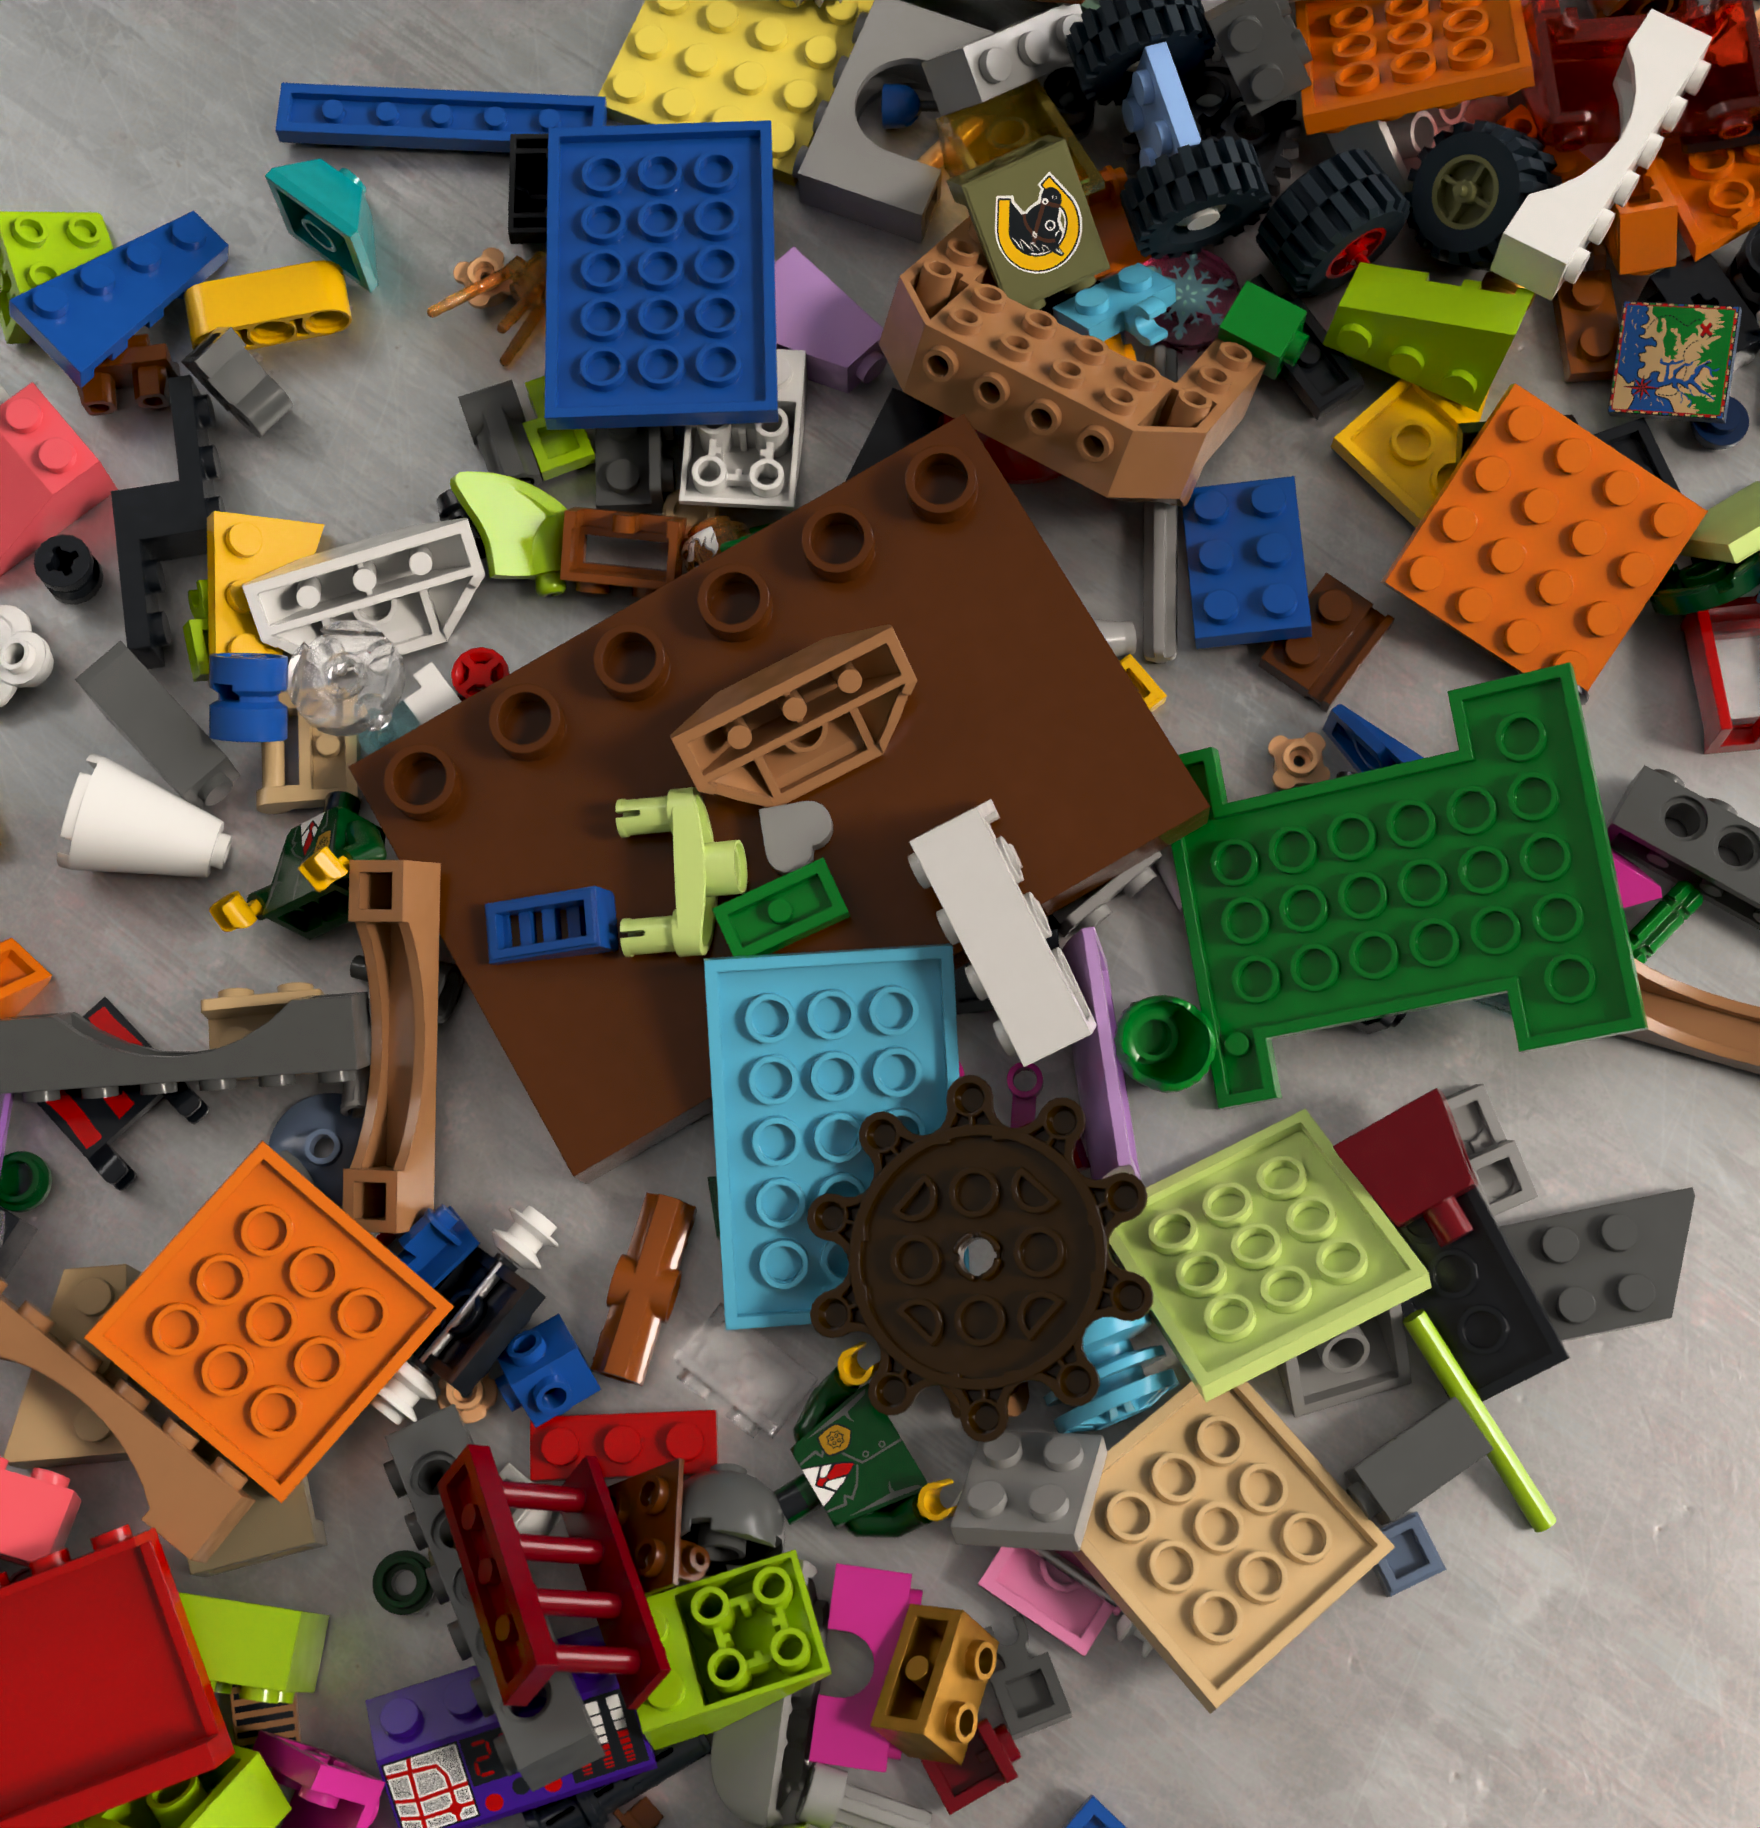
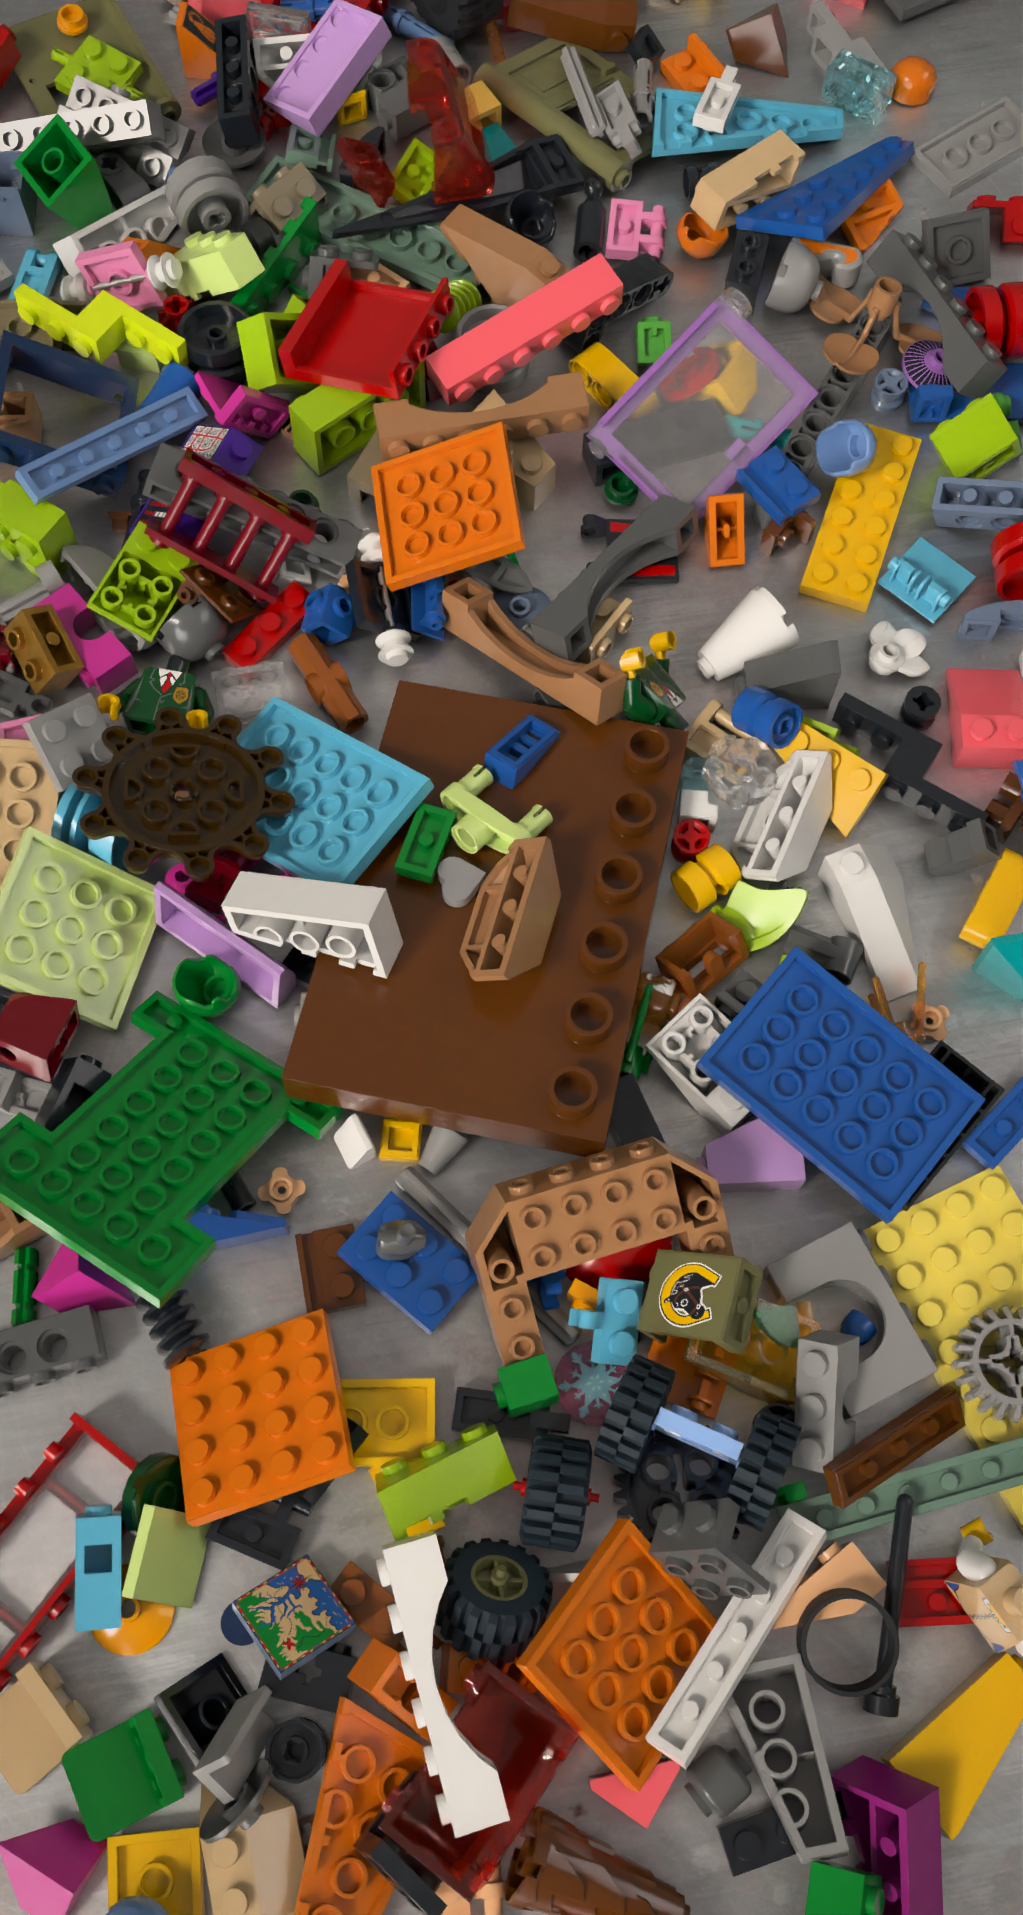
camera: 130 degrees right, 5 degrees down
none -> black brick [35,1054,112,1132]
none -> white slope [334,1113,377,1169]
none -> dark grey piece [376,1220,426,1261]
none -> yellow wheel [670,843,742,913]
none -> clear green tile [753,1304,800,1349]
none -> white wedge [817,843,921,1004]

